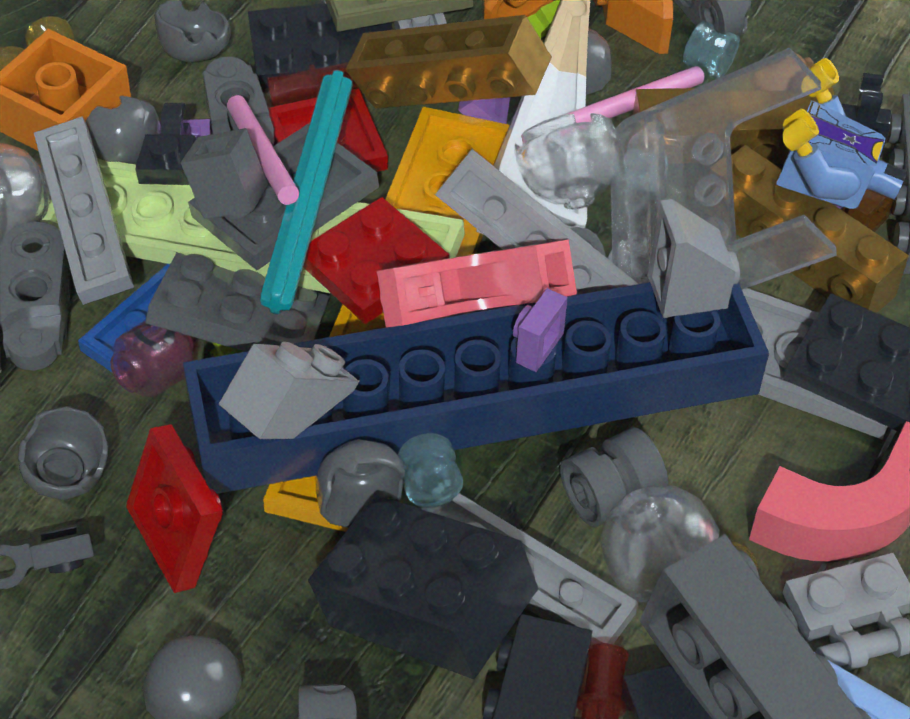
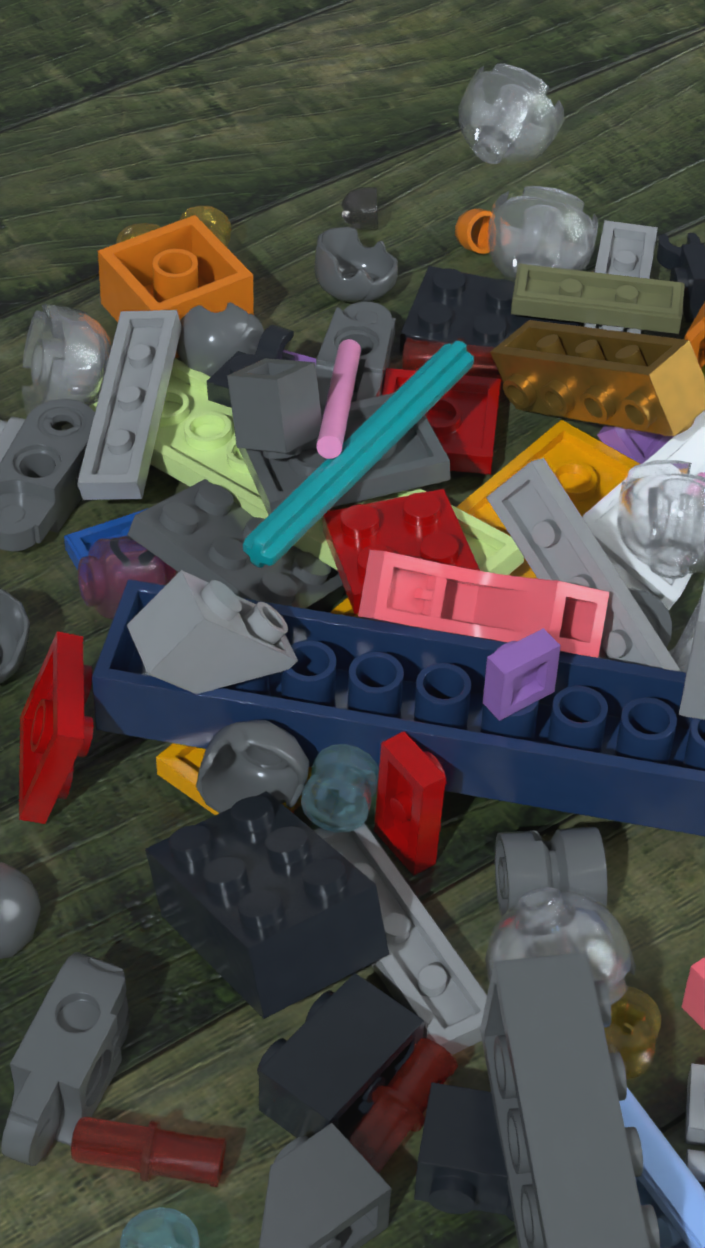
camera: 25 degrees right, 5 degrees down
none -> red plate [374,731,446,876]

